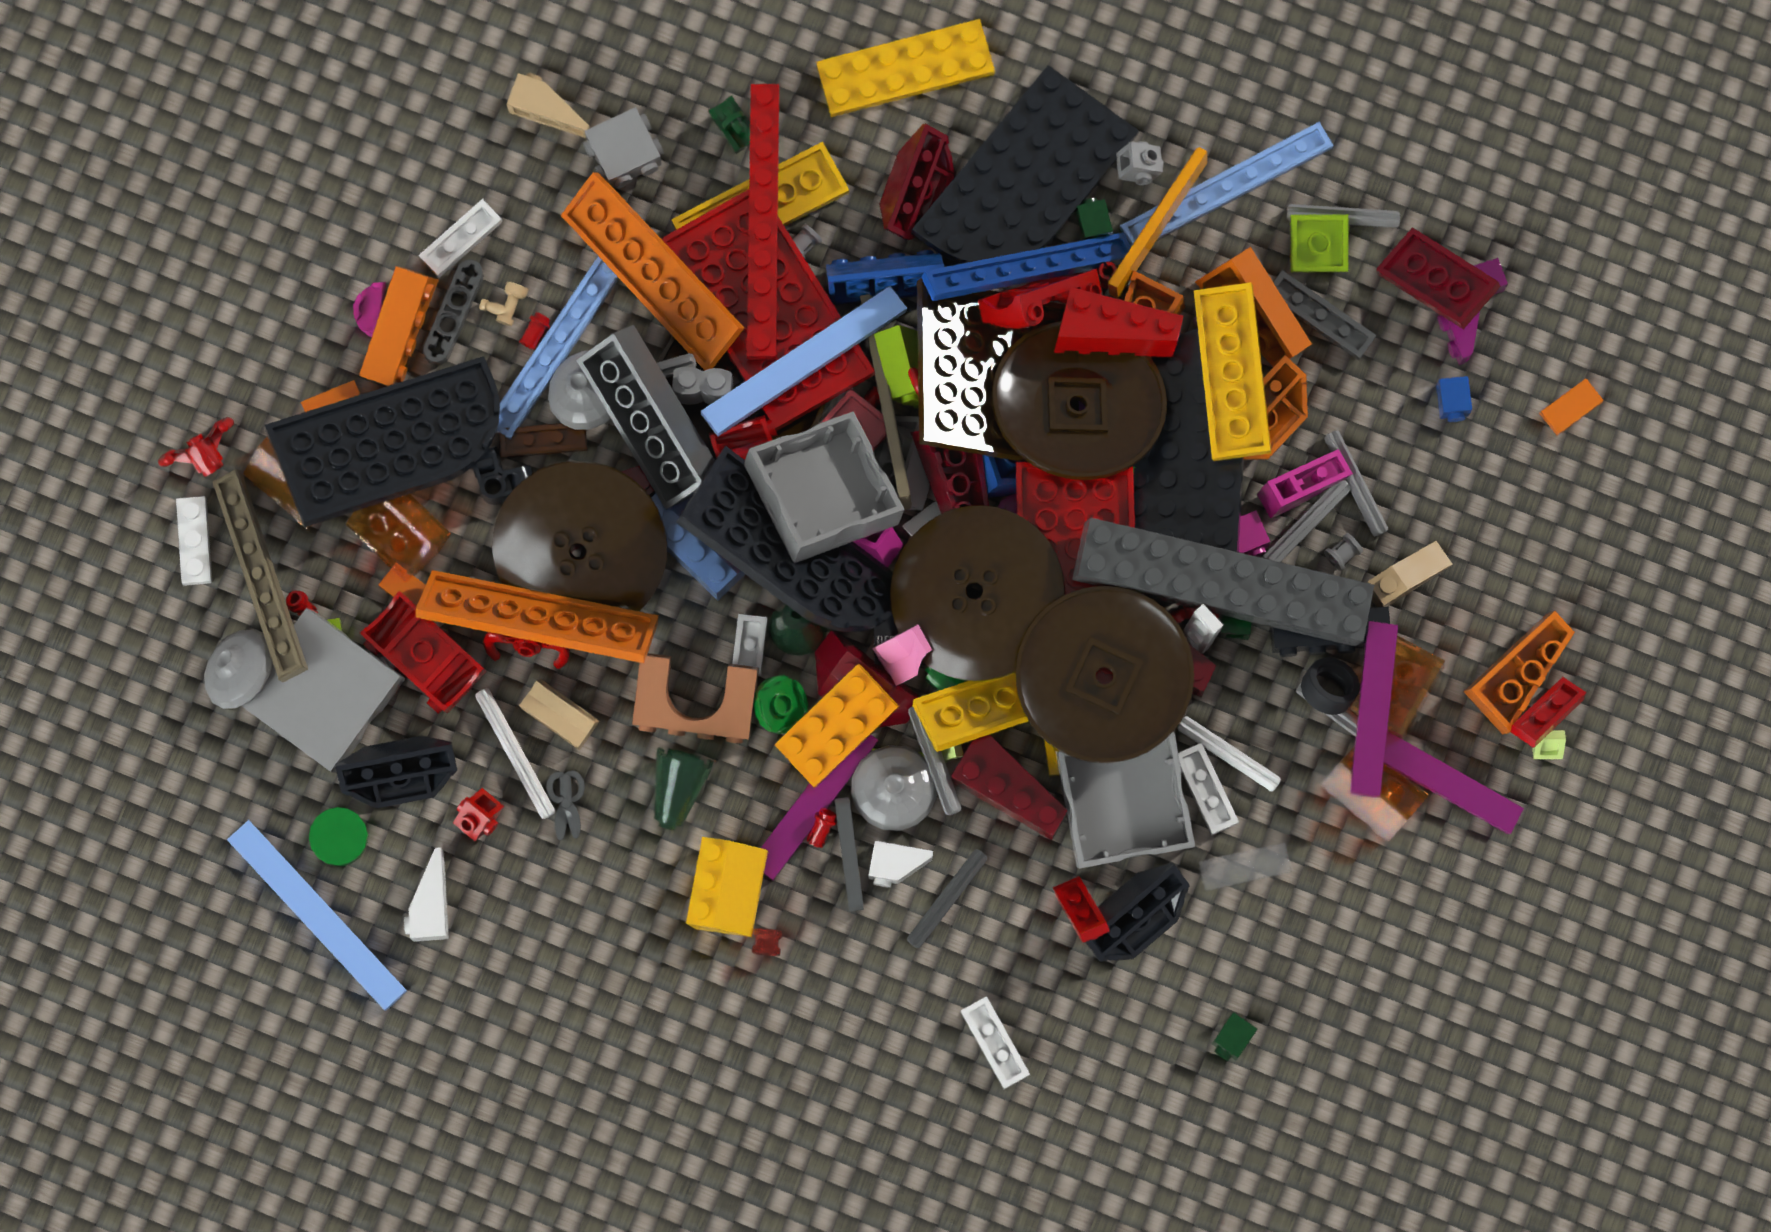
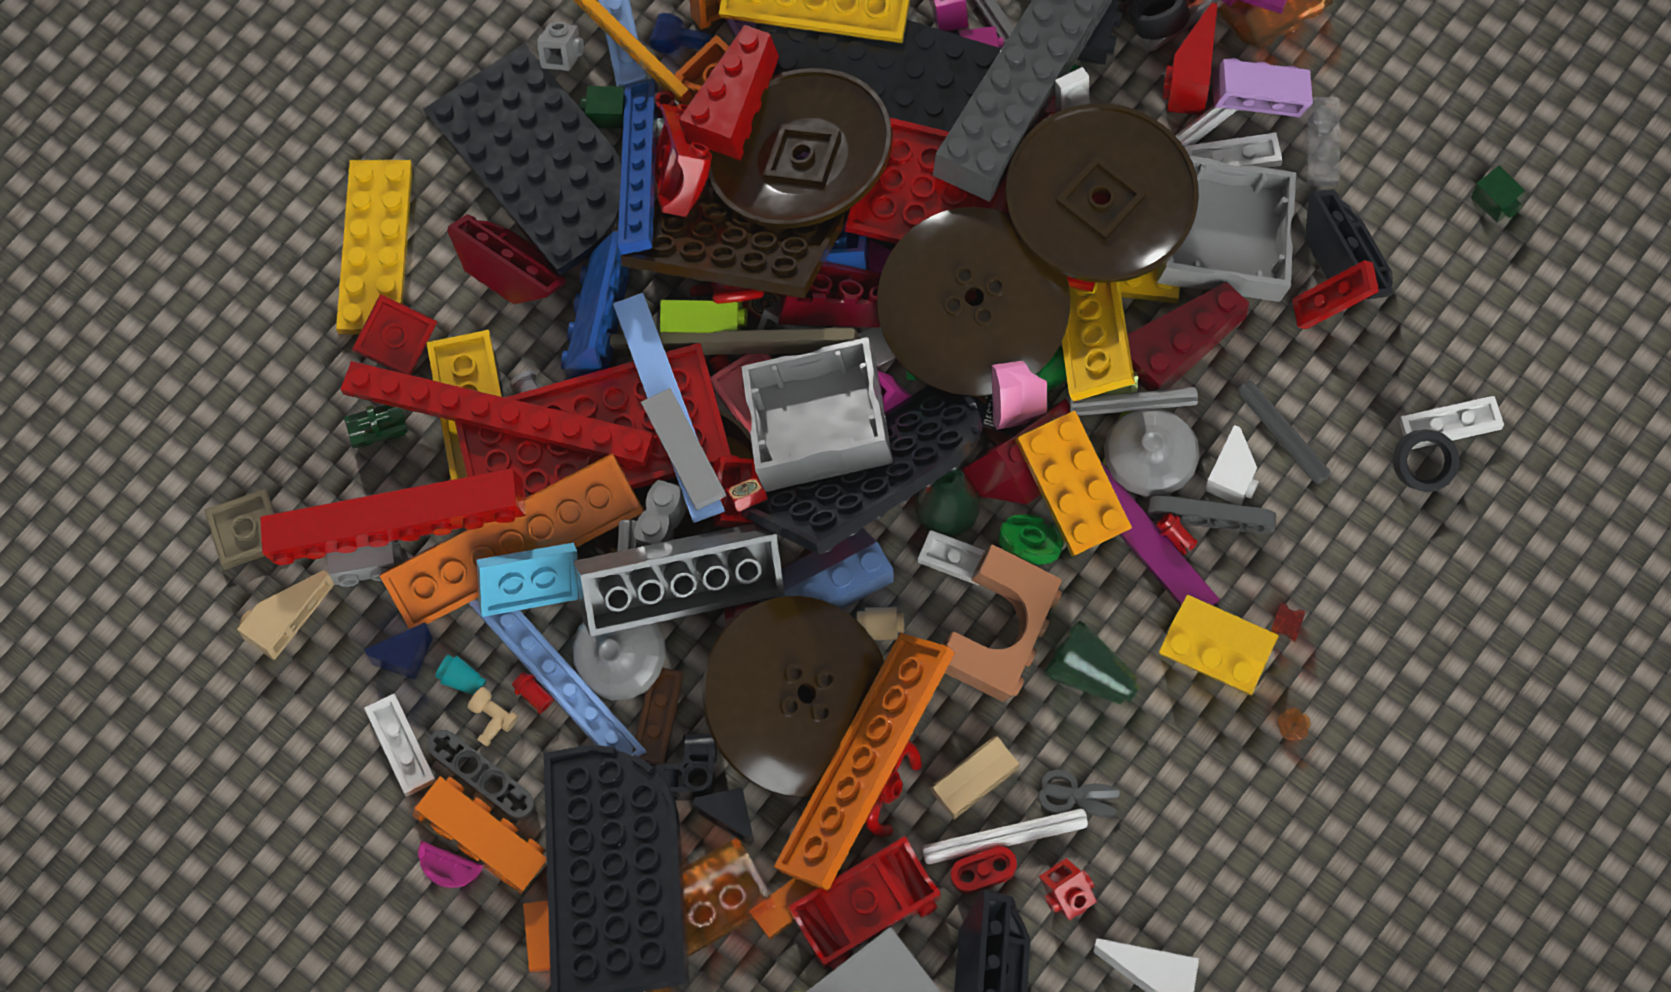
camera: 70 degrees left, 10 degrees down
none -> dark tan tile [204,489,275,570]
none -> red brick [260,468,526,565]
none -> red tile [352,294,437,375]
none -> clear blue slope [364,623,433,680]
none -> teal cone [435,654,487,695]
none -> medium azure plate [476,542,578,617]
none -> light grey tile [641,388,726,511]
none -> clear blue axle [649,13,710,54]
none -> black slope [692,787,754,846]
none -> tile [725,477,768,511]
none -> tan brick [857,607,904,640]
none -> red plate [951,846,1017,894]
none -> red slope [1162,3,1217,115]
none -> lavender brick [1212,58,1313,117]
none -> clear orange plate [1277,708,1311,741]
none -> black tyre [1393,429,1459,492]

